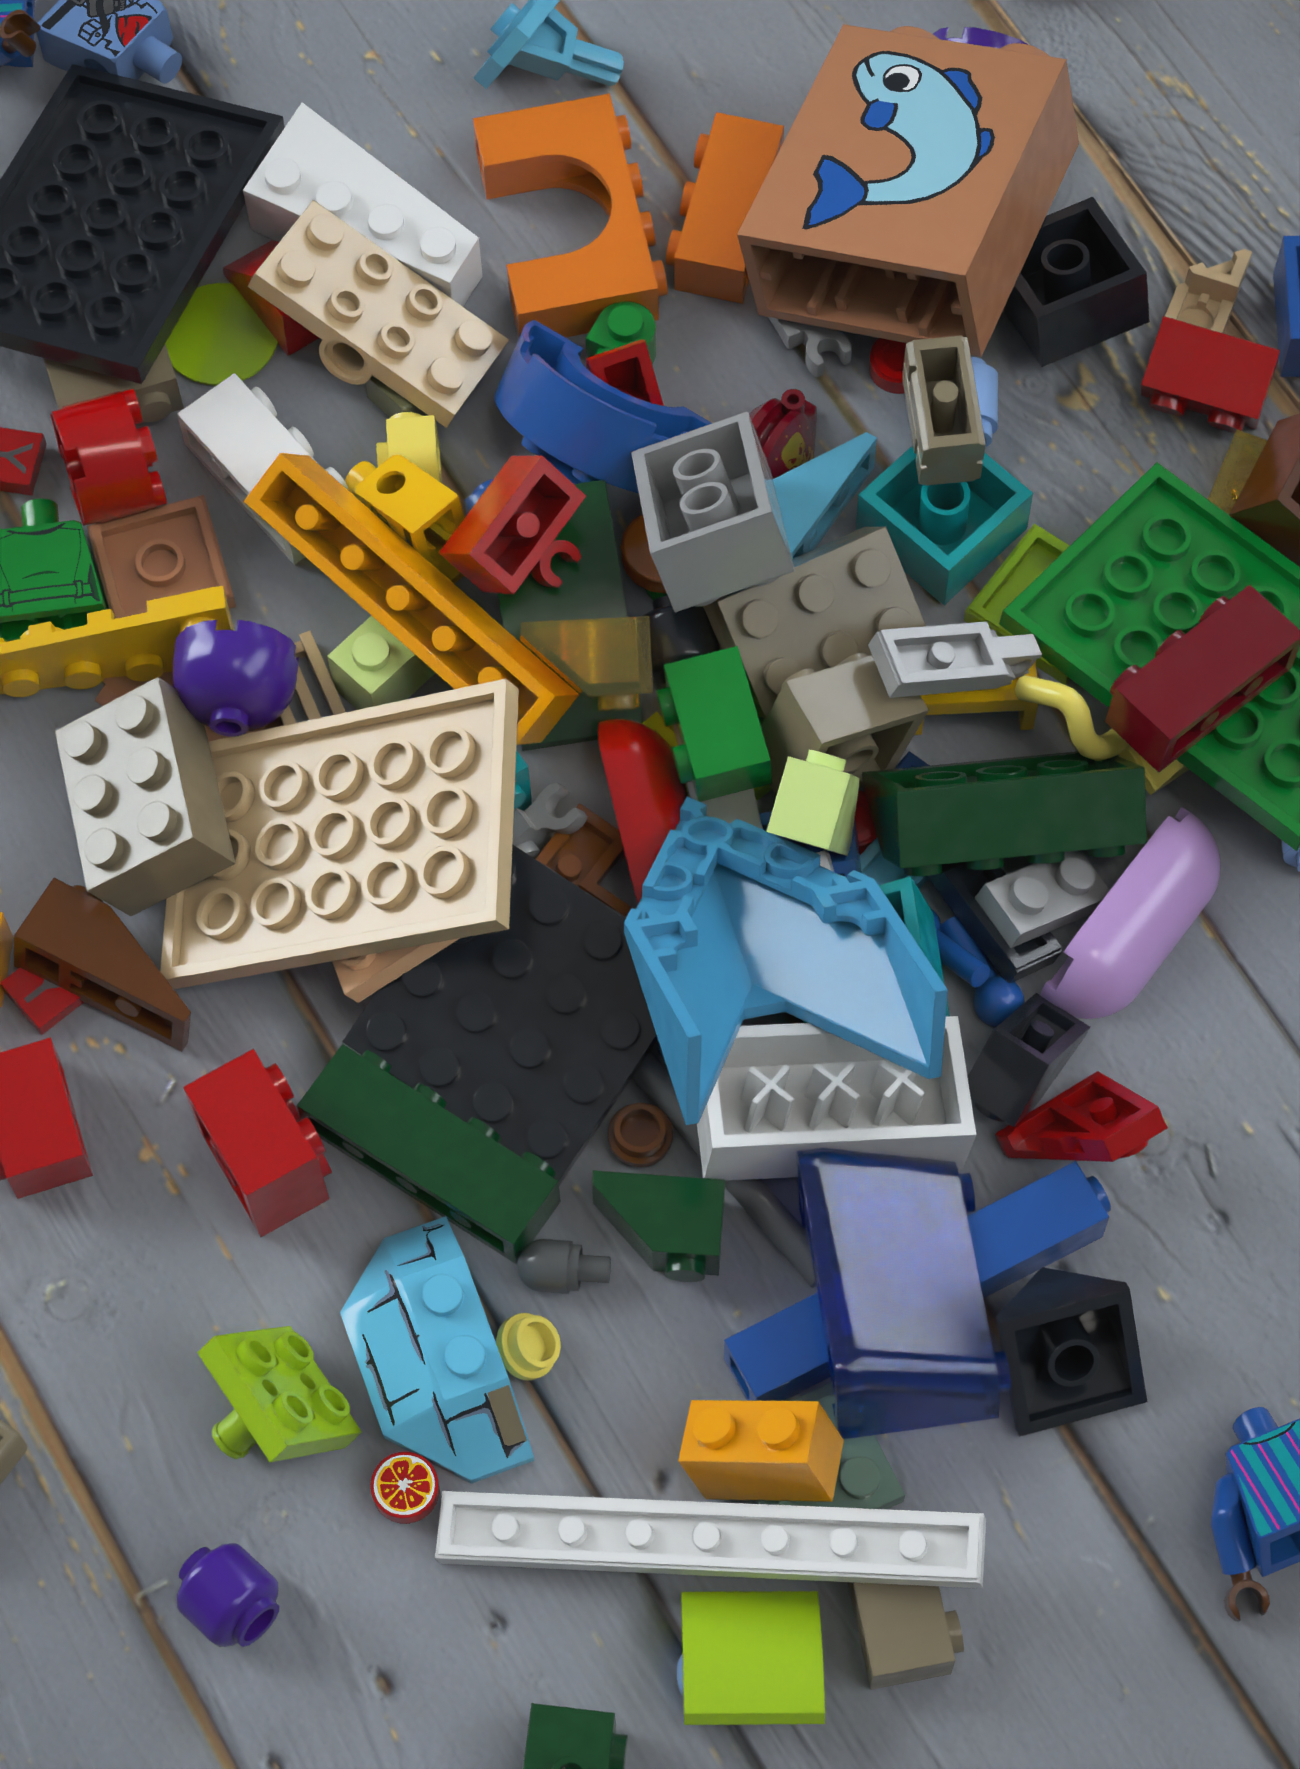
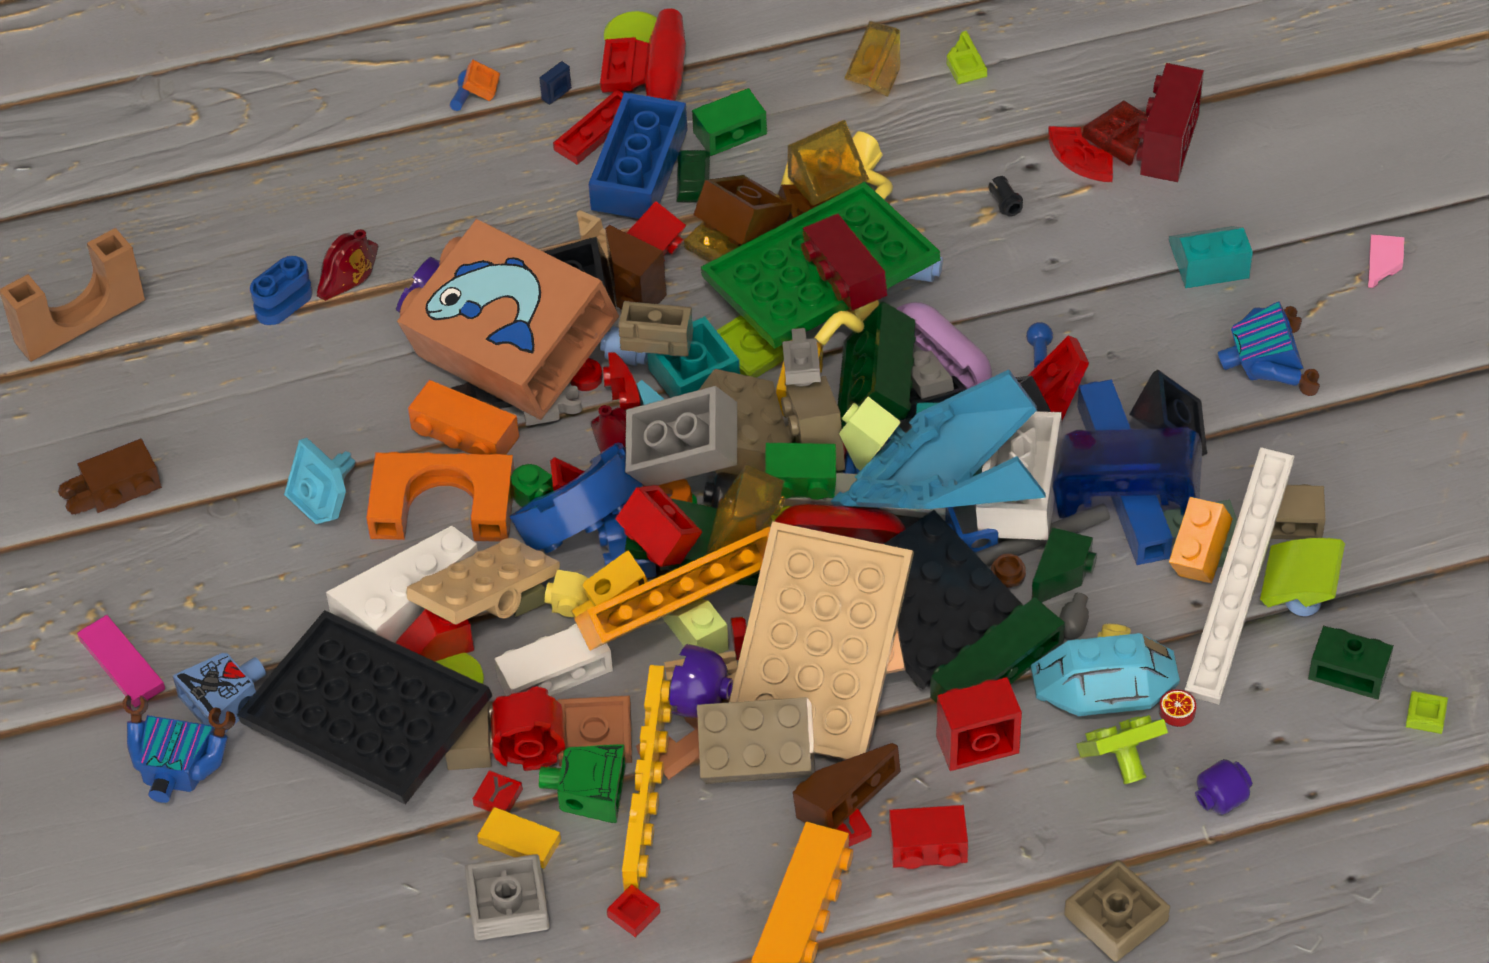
camera: 75 degrees left, 15 degrees down
none -> red slope [603,352,640,410]
none -> reddish brown slope [605,225,667,310]
none -> blue bar [1026,322,1053,368]

